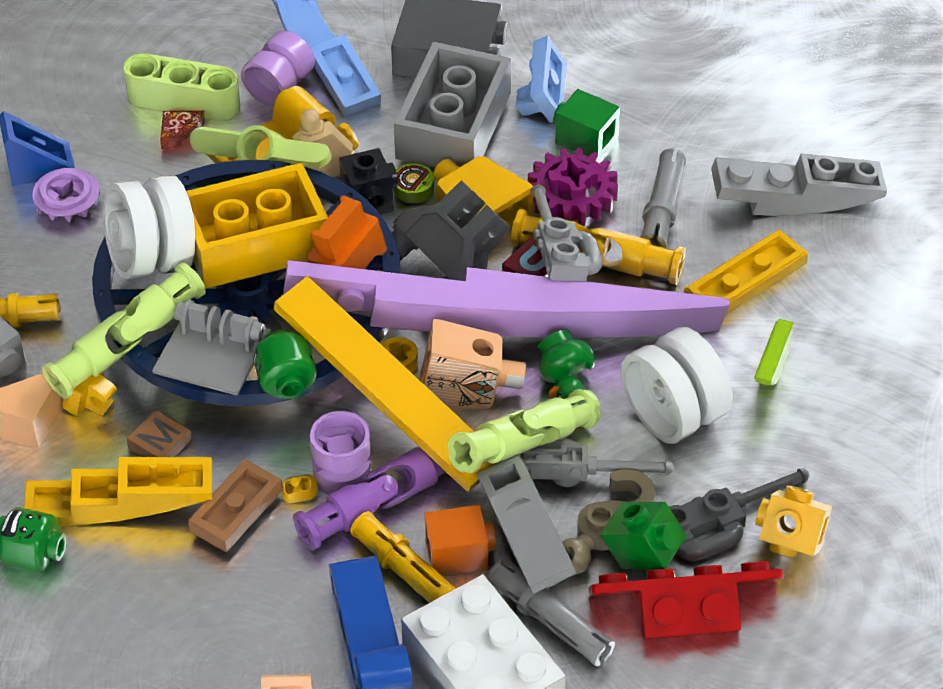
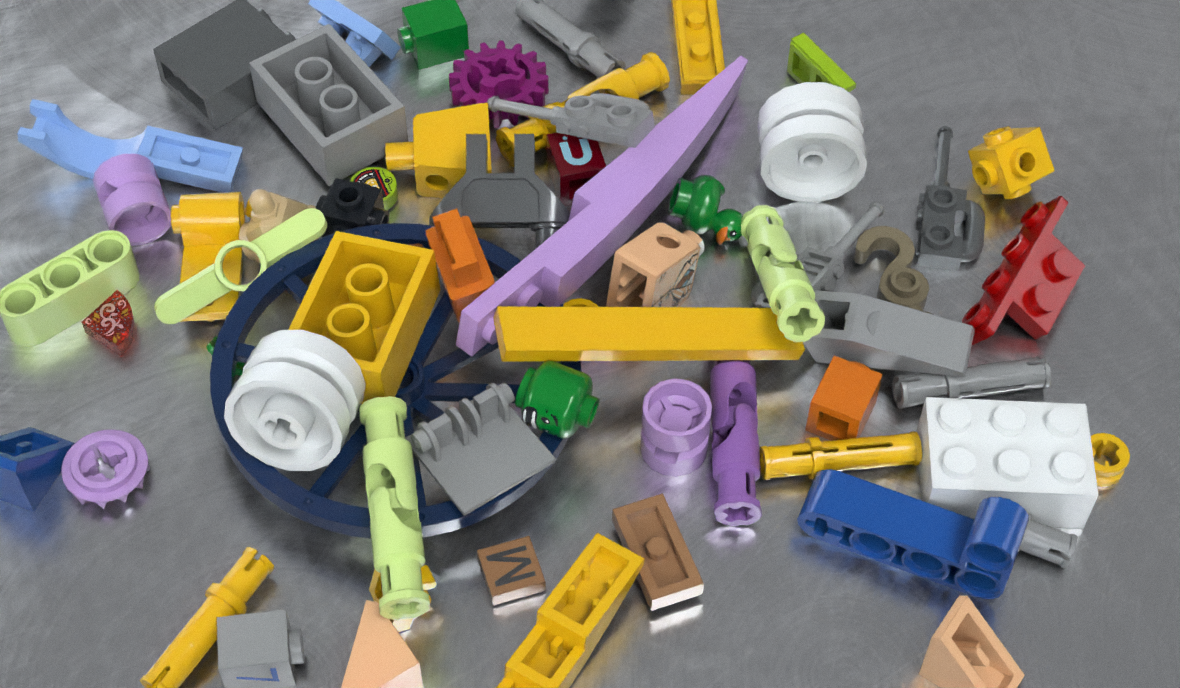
camera: 55 degrees left, 5 degrees up
yellow rock [282,474,318,503] -> none
green brick [600,501,687,569] -> none

